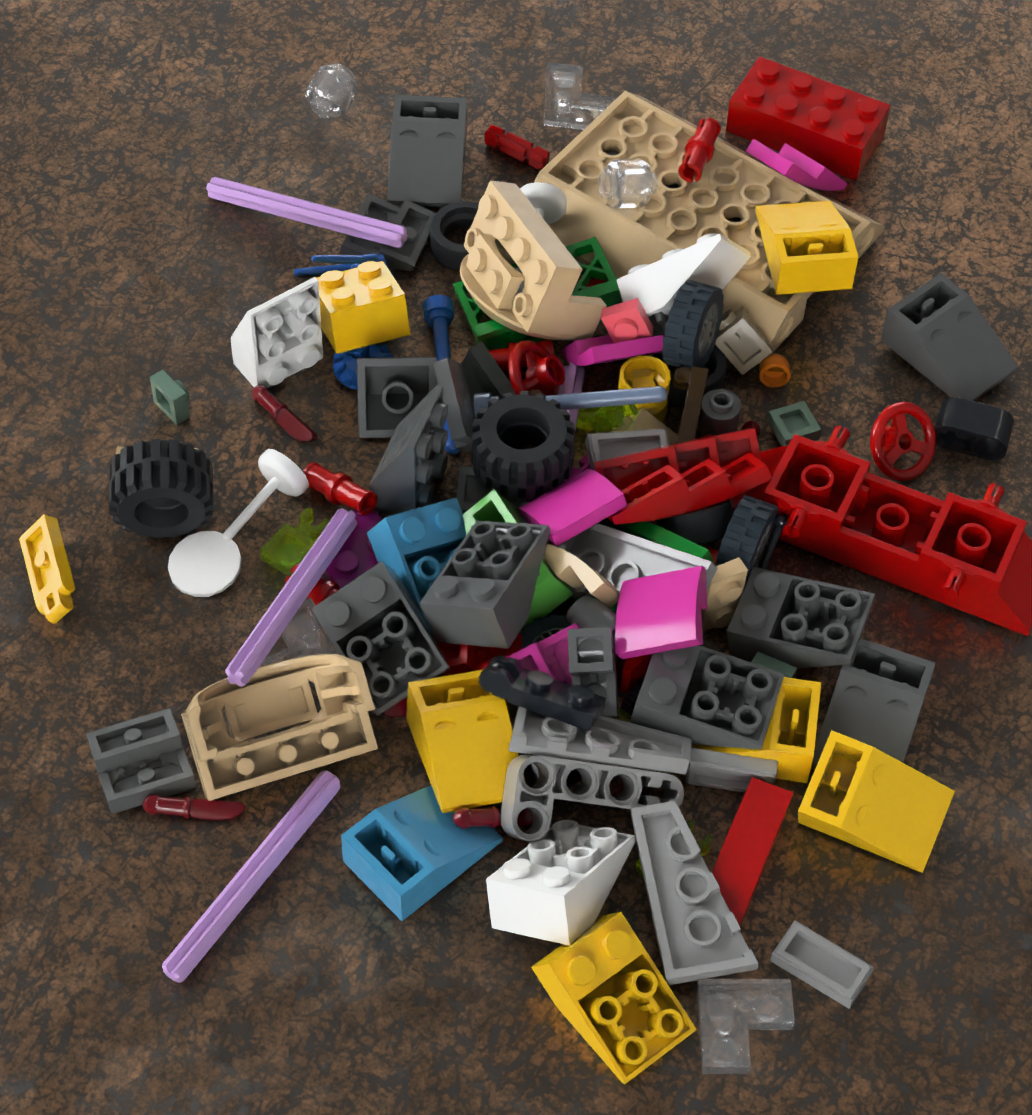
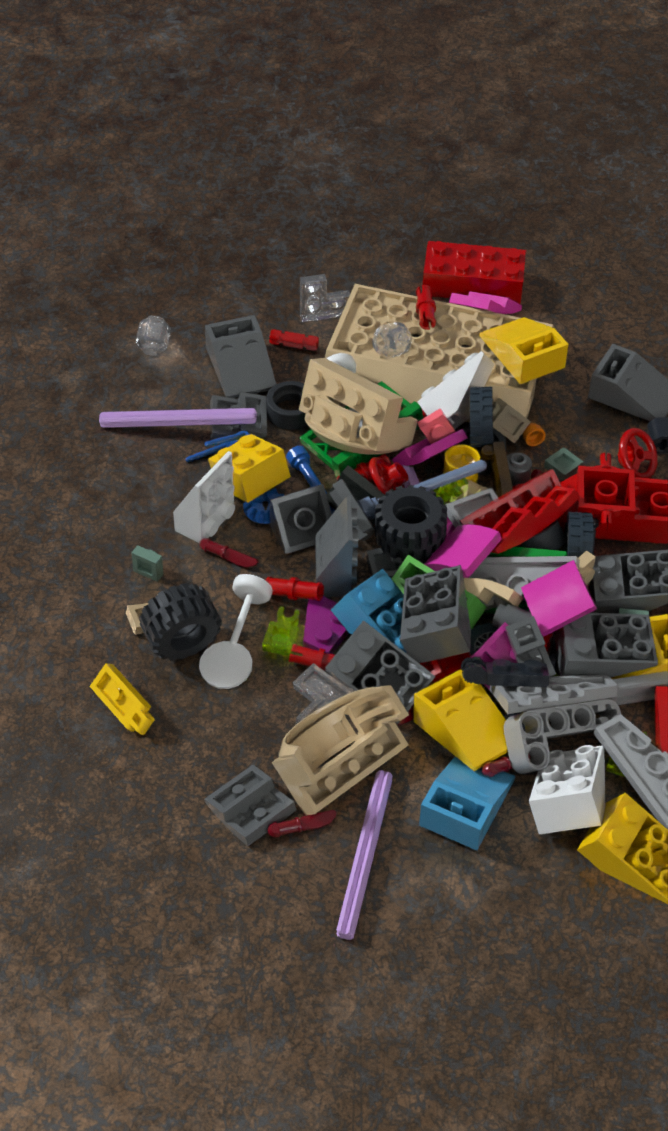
camera: 20 degrees left, 5 degrees down
lavender axle [225,508,357,687] -> none

